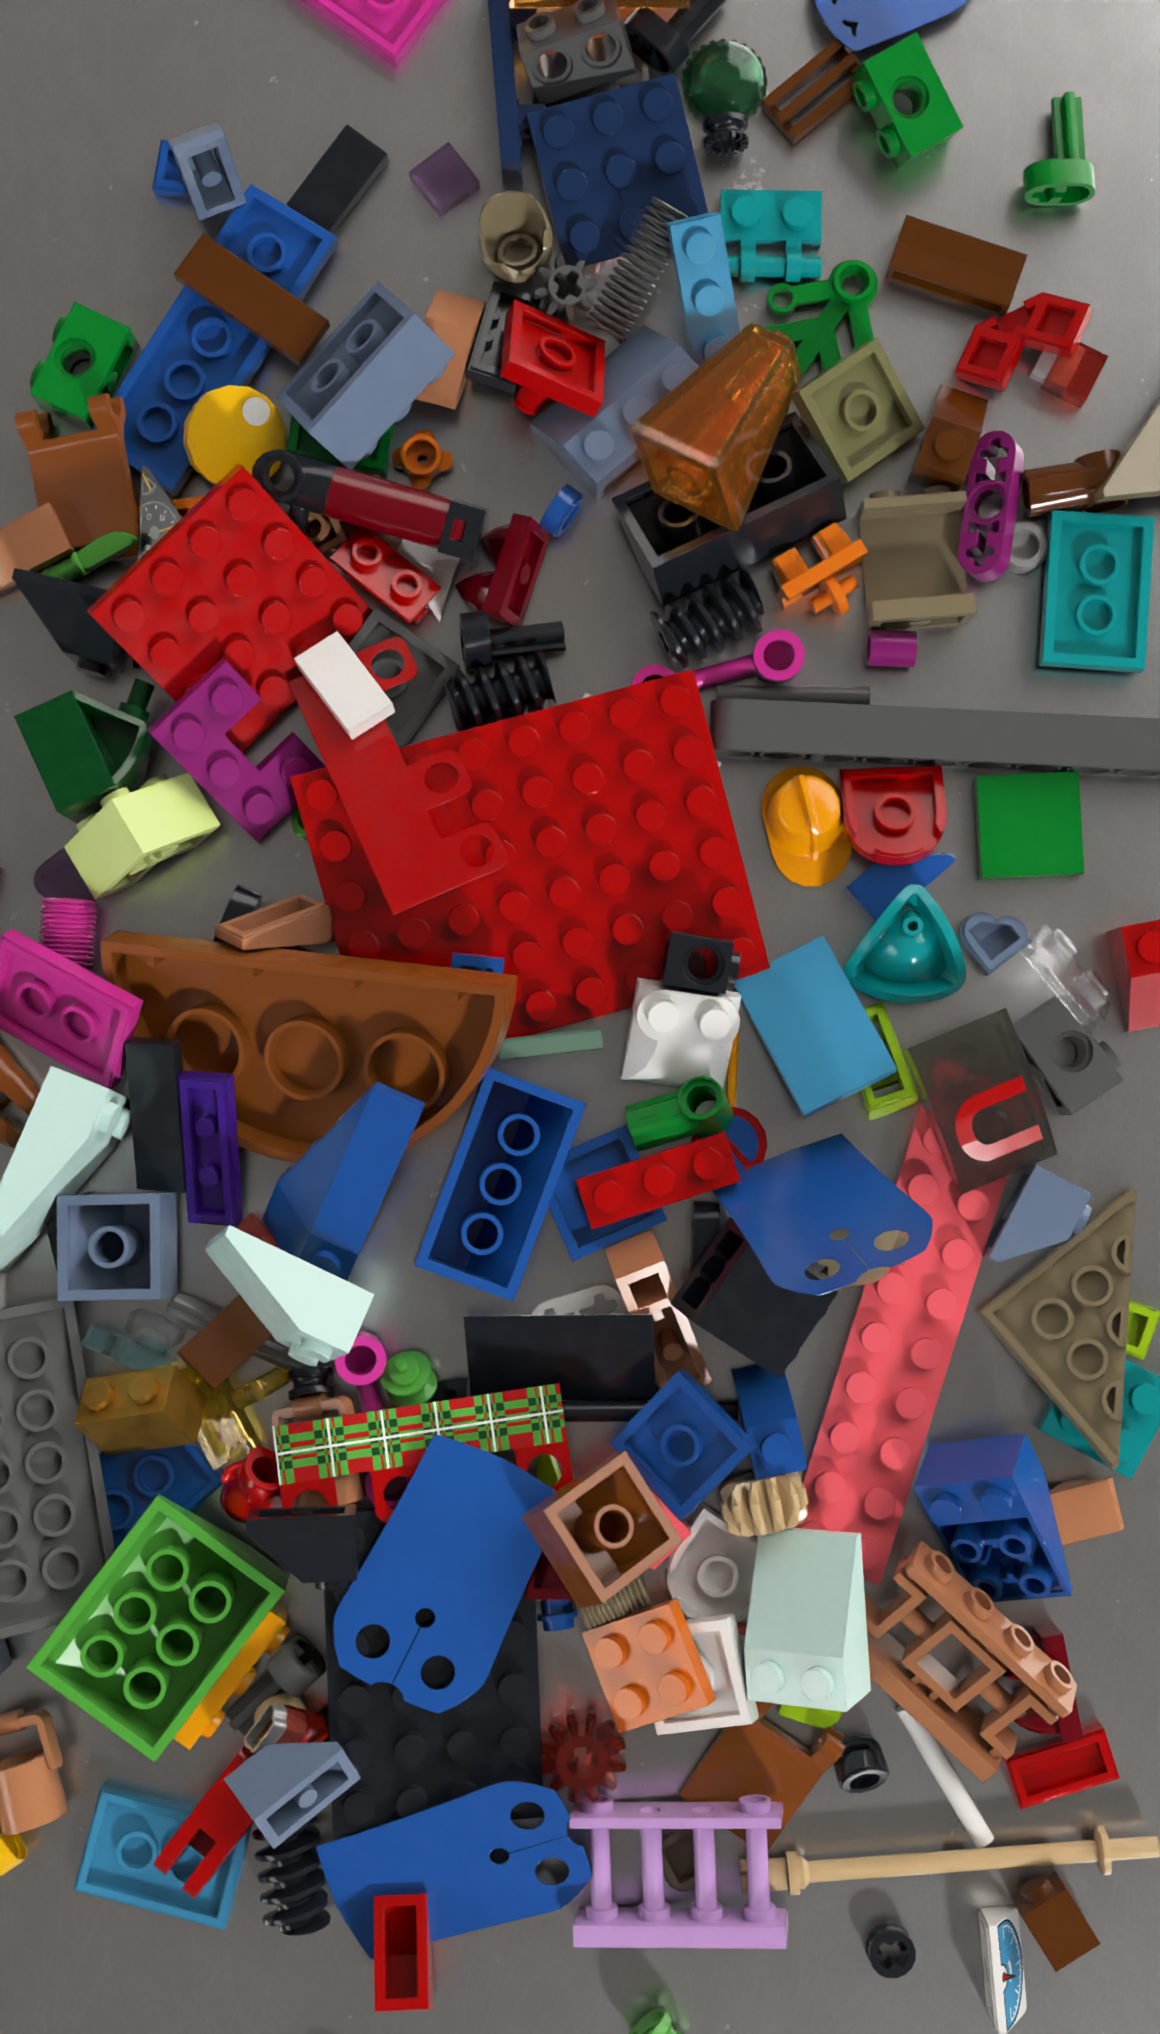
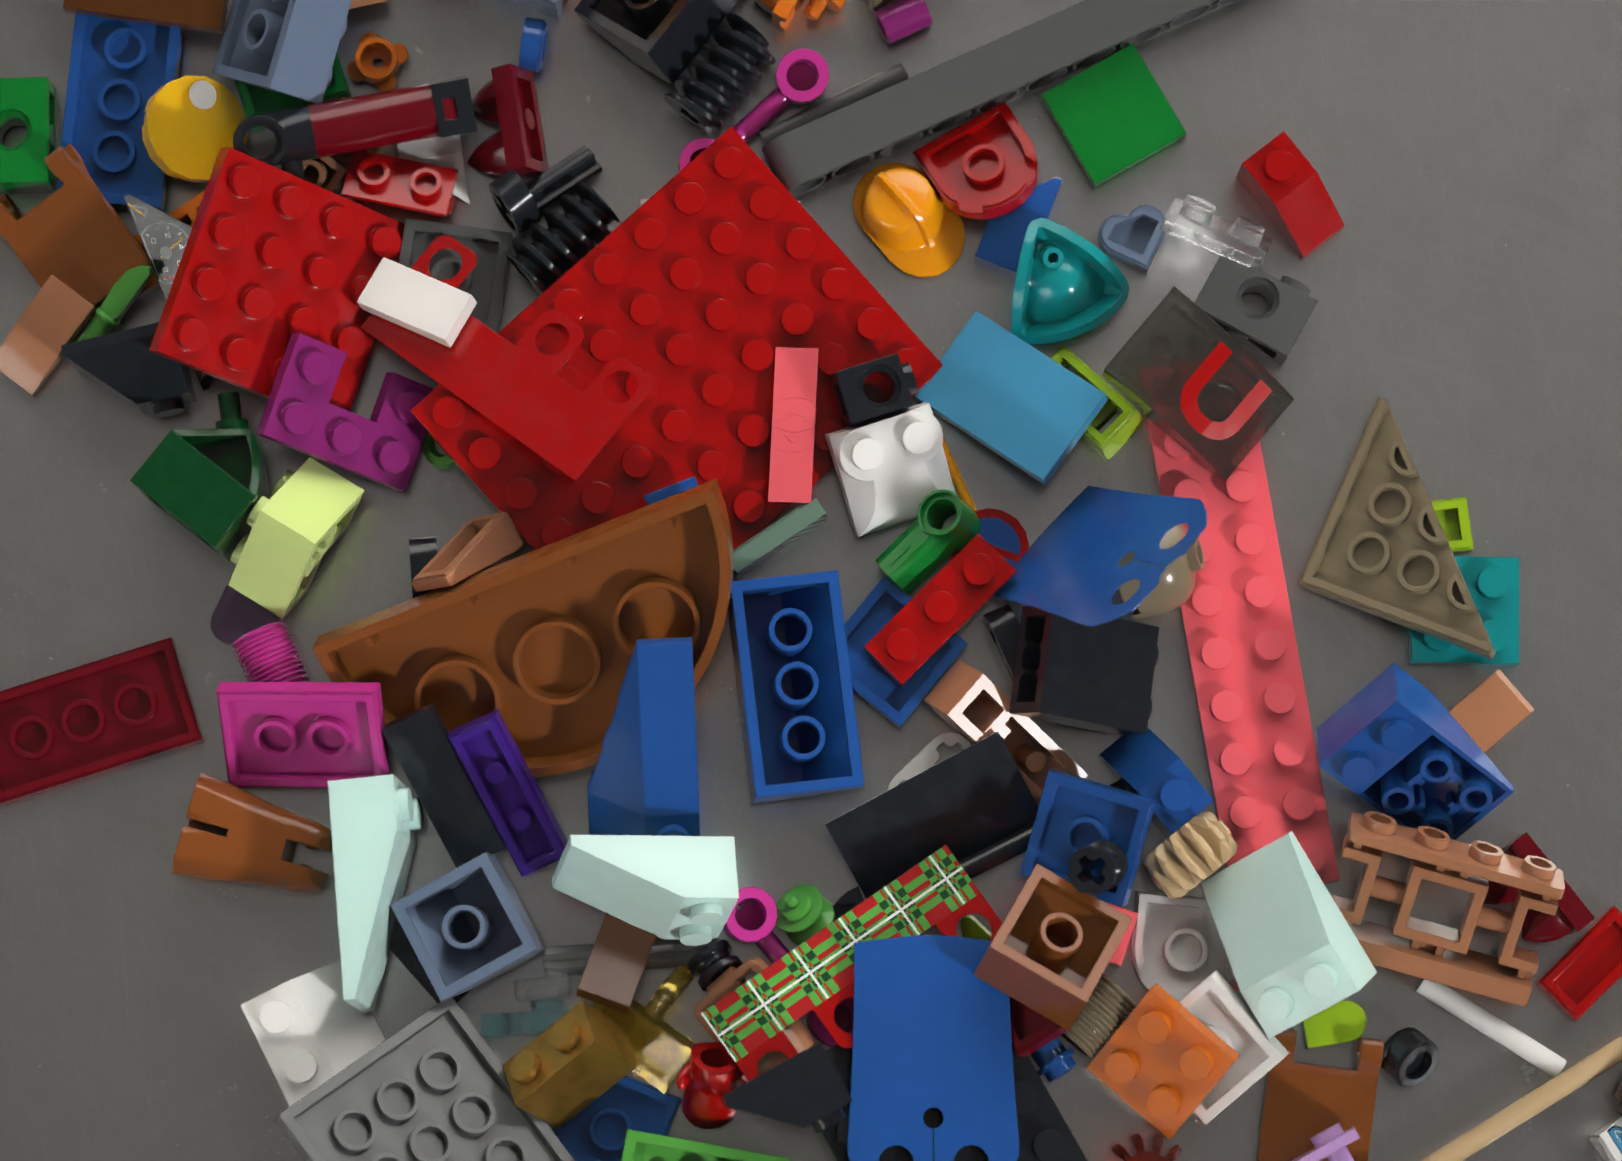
camera: 30 degrees left, 5 degrees down
sand blue slope [983,1164,1092,1262] -> none
none -> coral piece [768,347,819,503]
none -> black bush [1068,840,1128,895]

